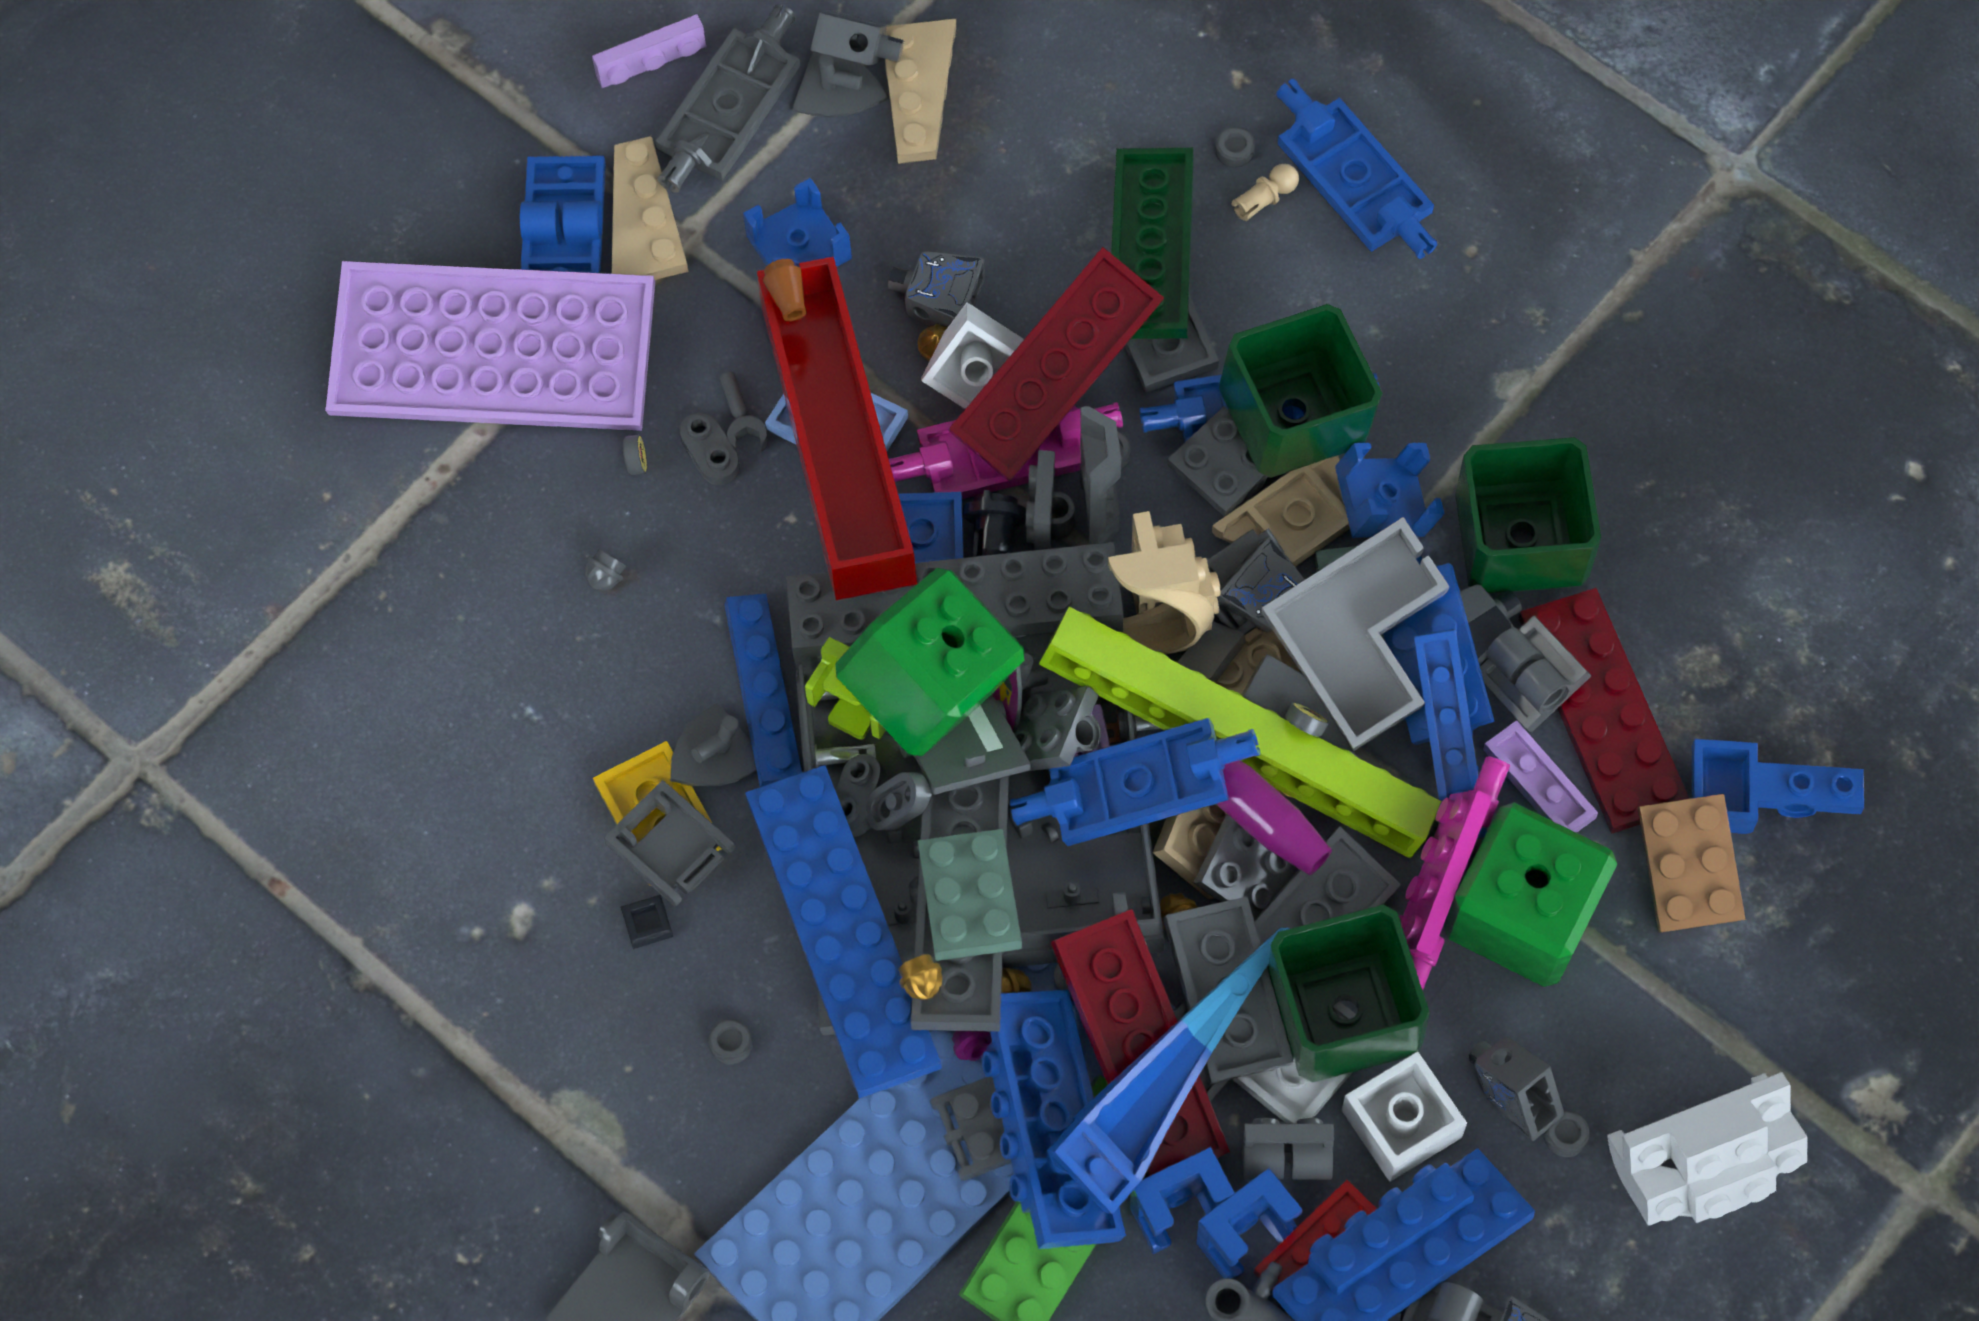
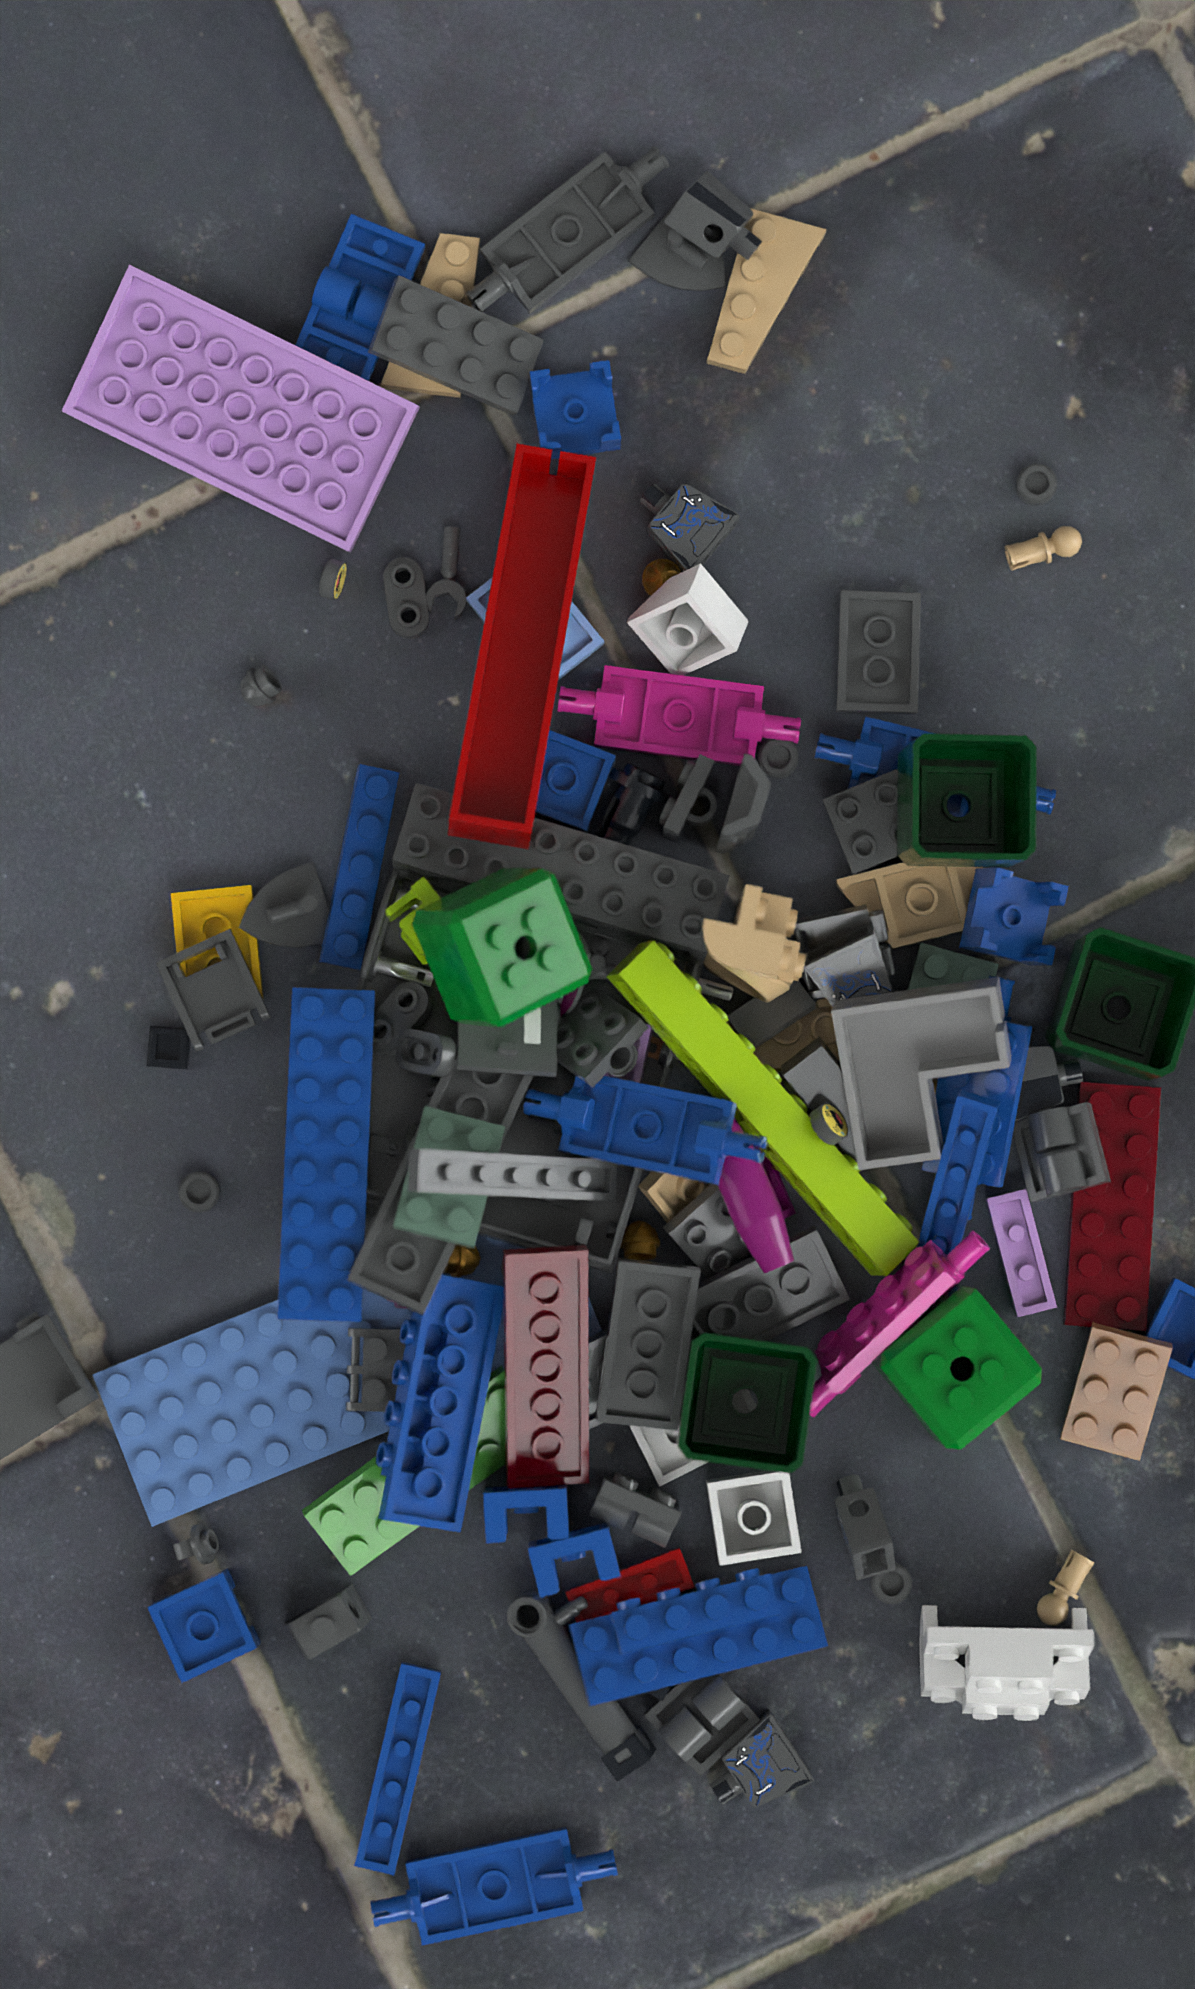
camera: 15 degrees right, 20 degrees up
lavender plate [592,14,706,88] -> none
dark orange cone [763,259,806,321] -> none
pearl gold plate [899,954,942,1000] -> none
dark red plate [948,247,1164,482] -> none
blue plate [1048,928,1289,1214] -> none
dark green plate [1111,147,1194,339] -> none
blue plate [1276,79,1438,259] -> none
none -> dark grey plate [368,275,544,416]
none -> plate [407,1149,617,1201]
none -> tan pin [1037,1549,1094,1626]

